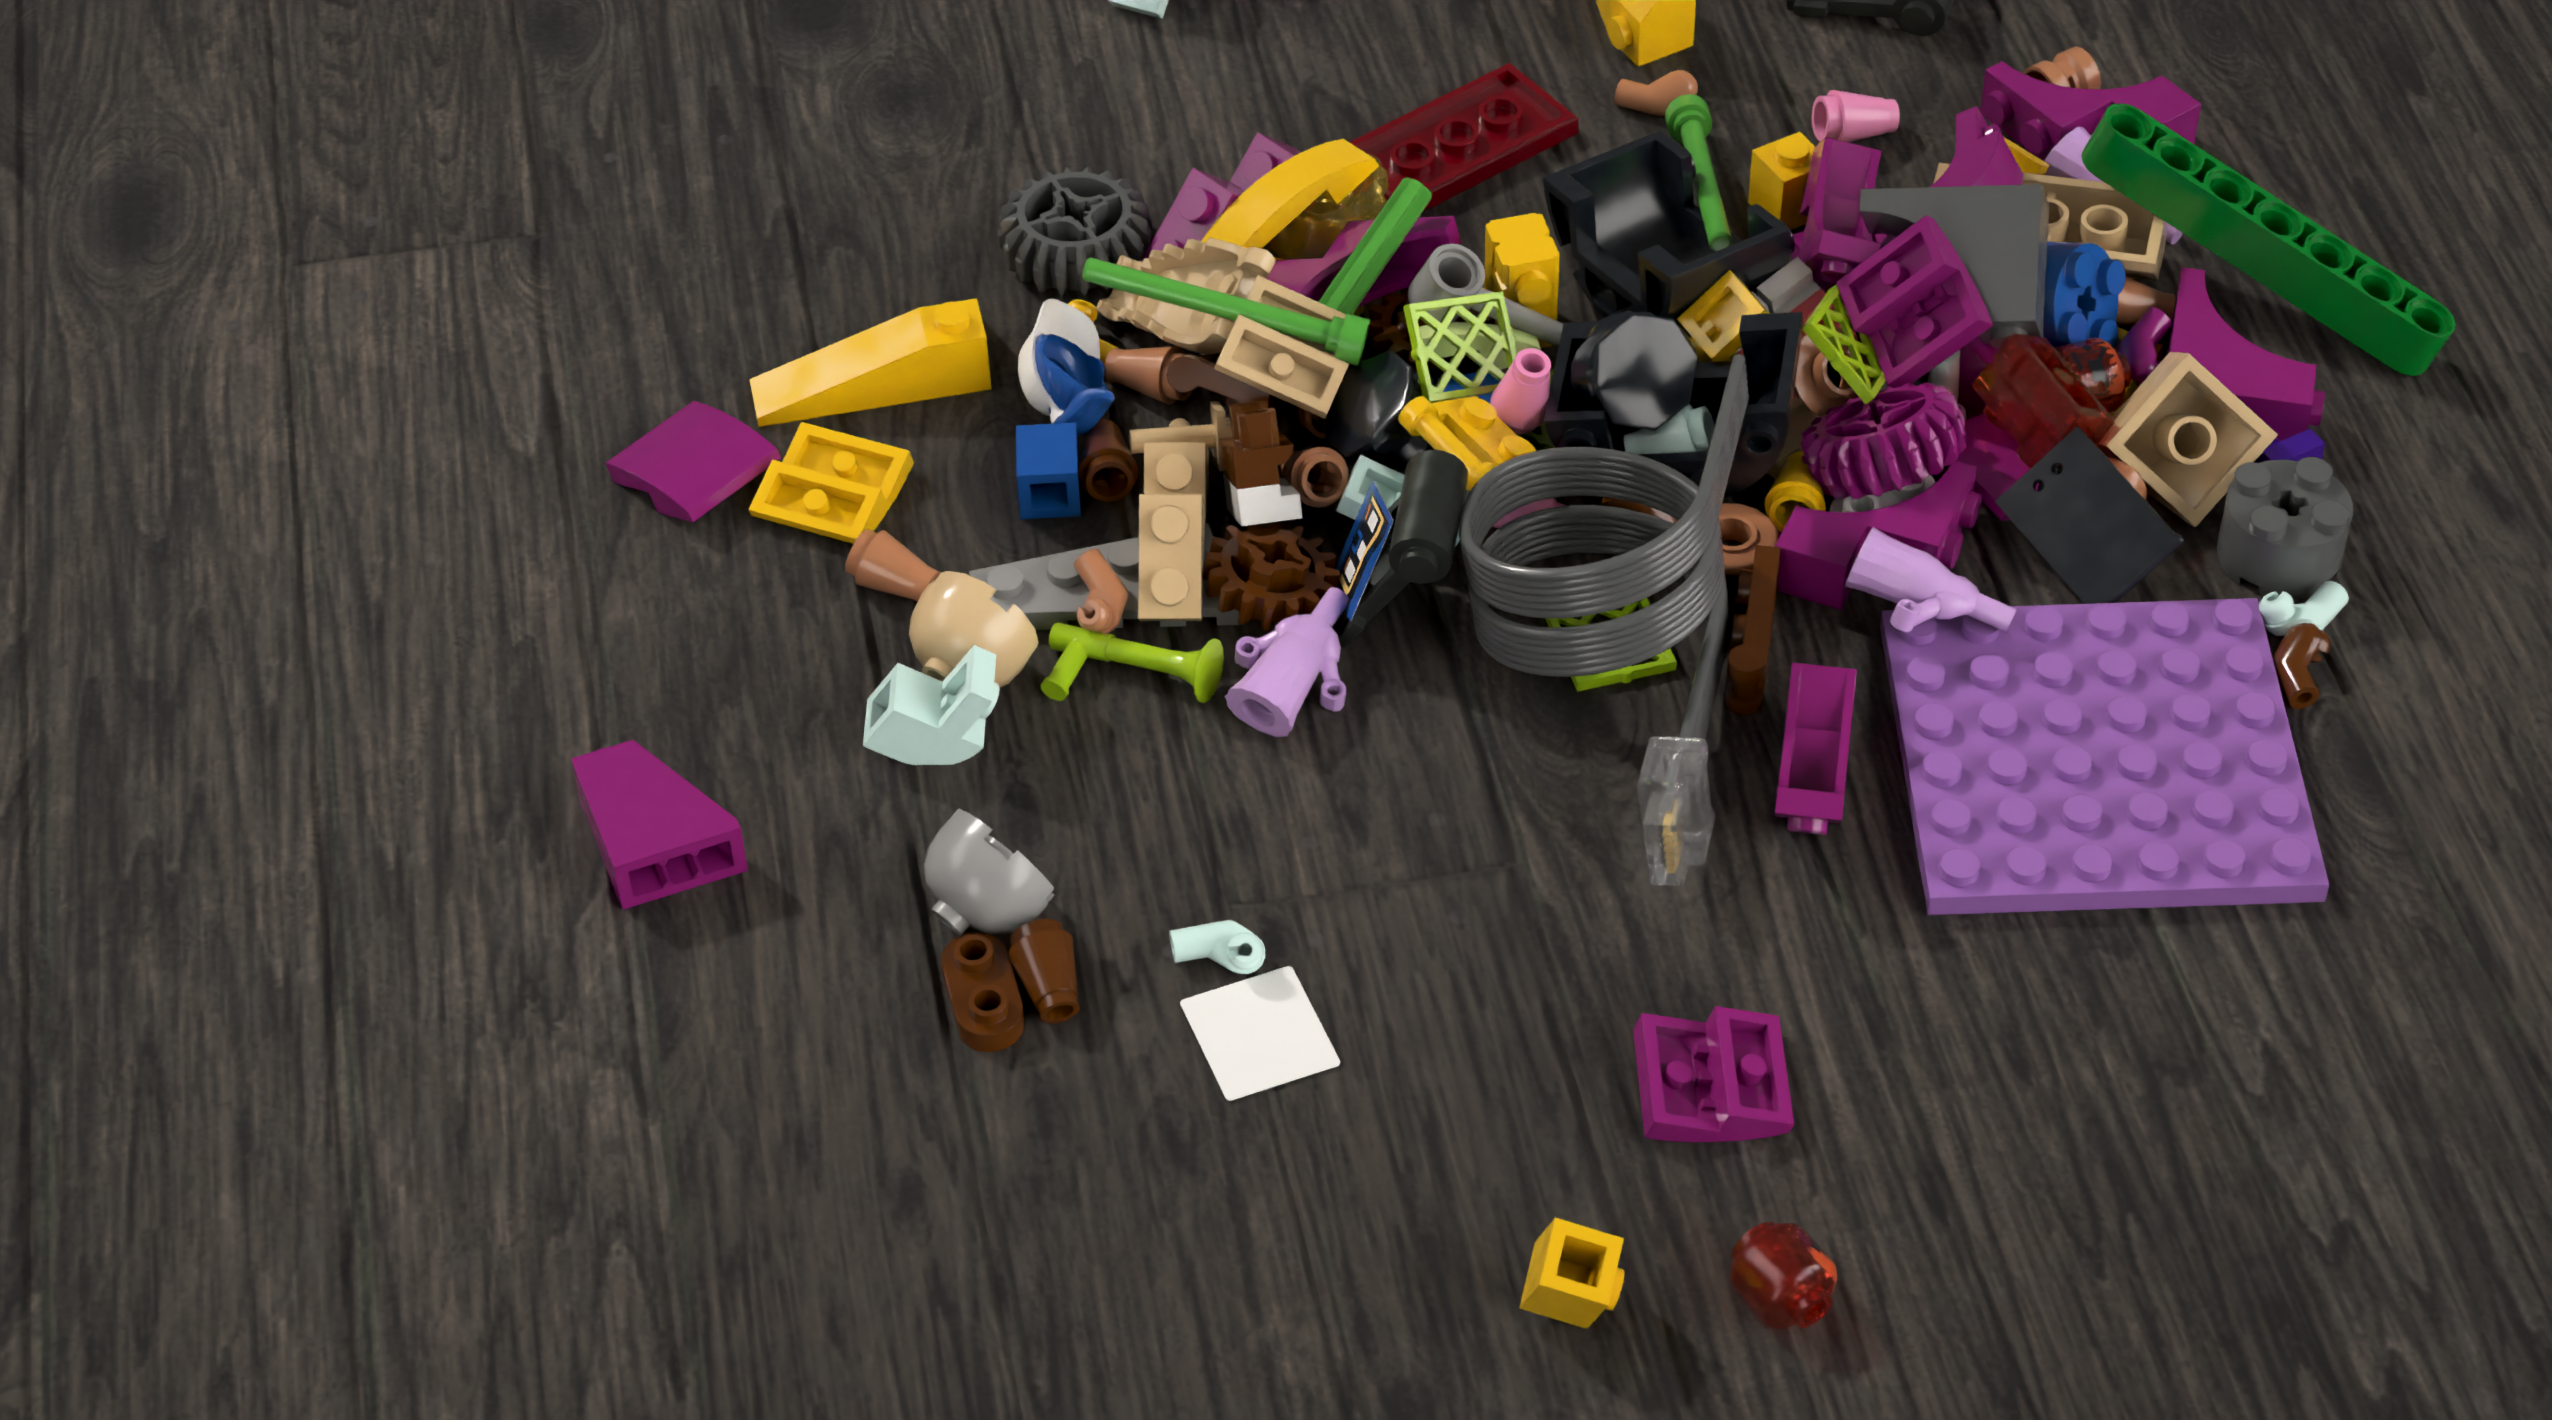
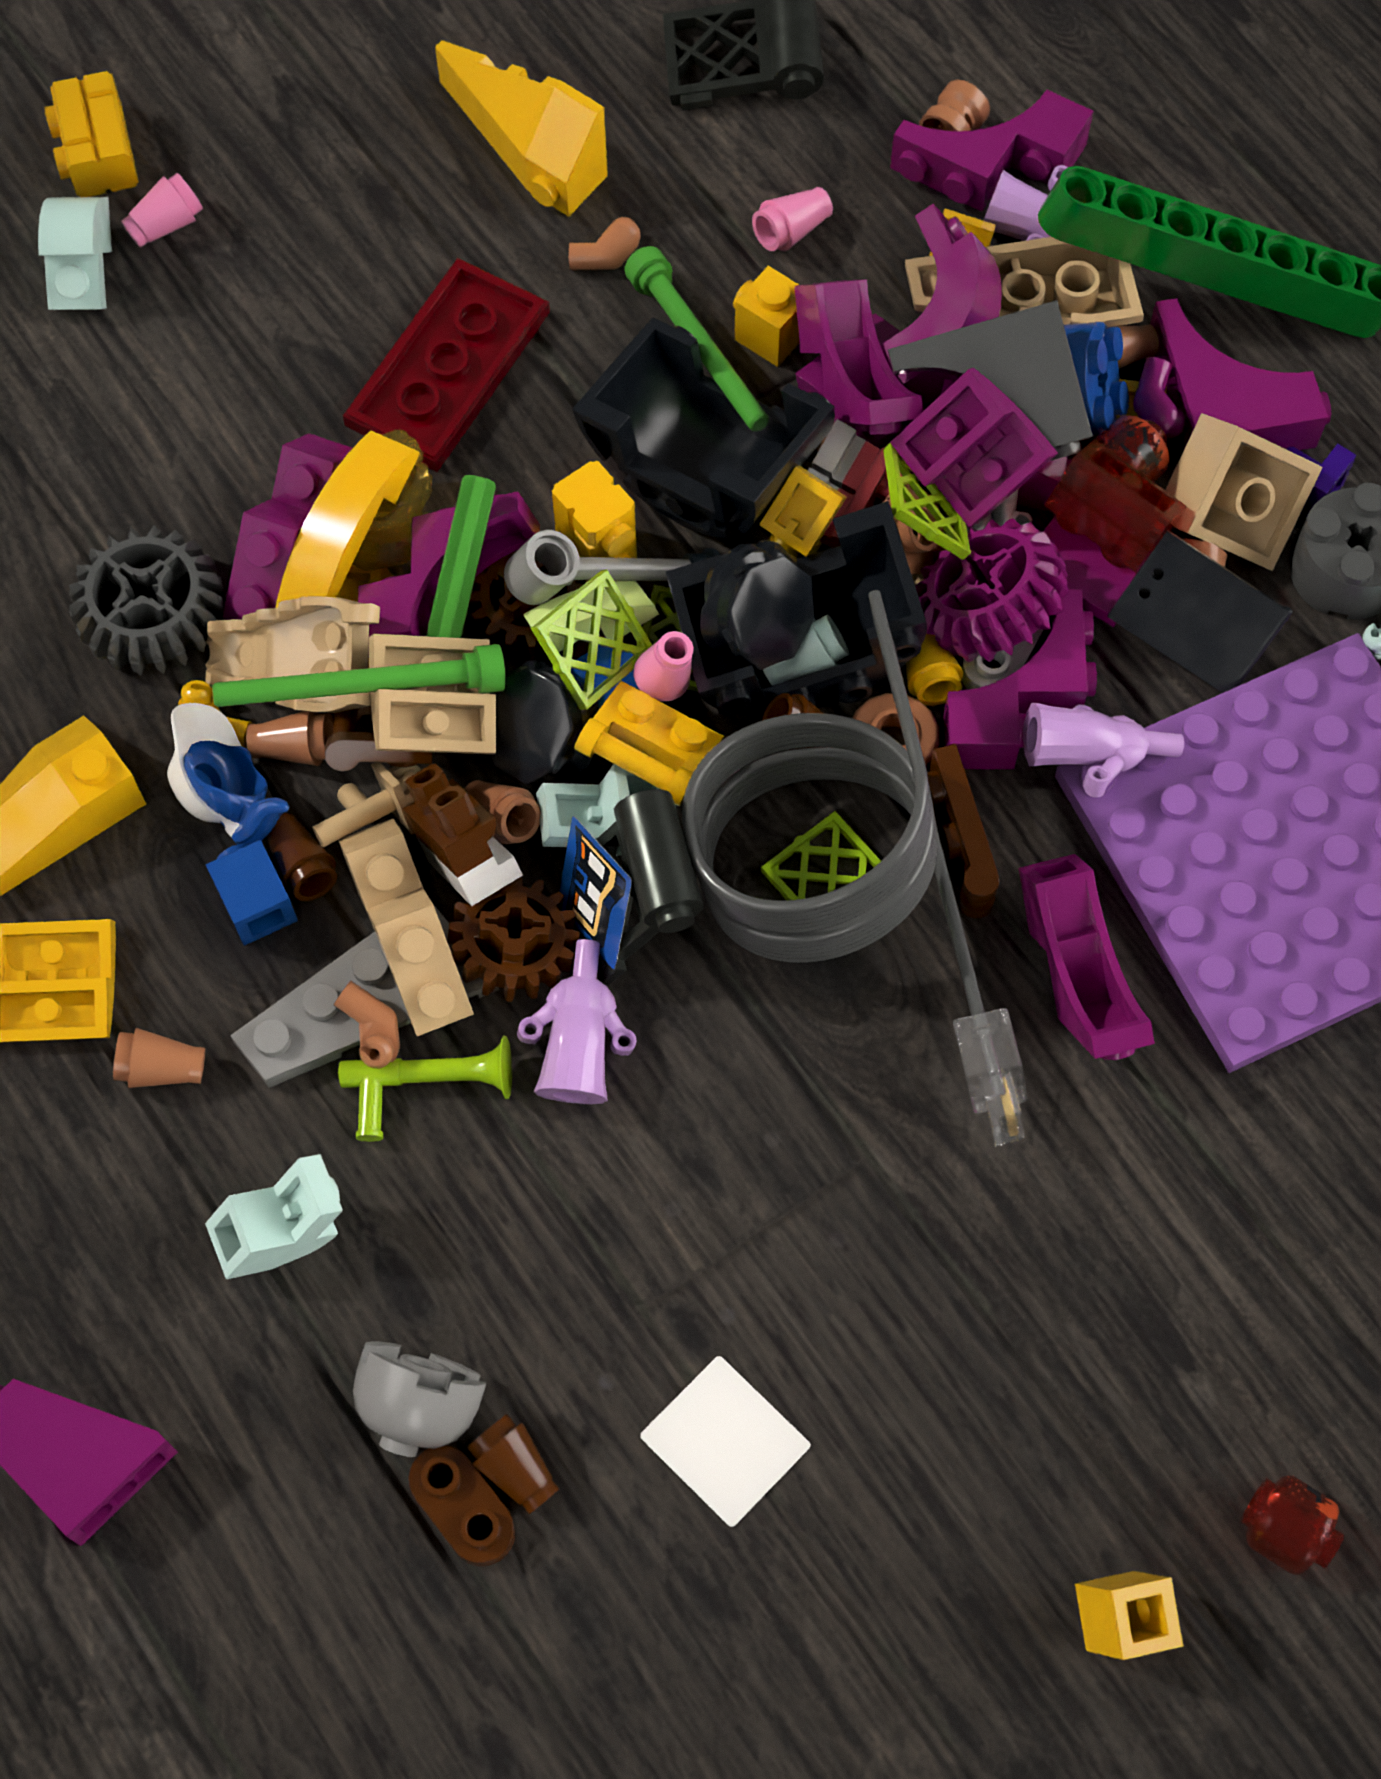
camera: 25 degrees left, 20 degrees up
tan cylinder [909,571,1039,688] -> none
light aqua arm [1169,920,1265,974] -> none
magenta slope [1633,1006,1794,1142] -> none

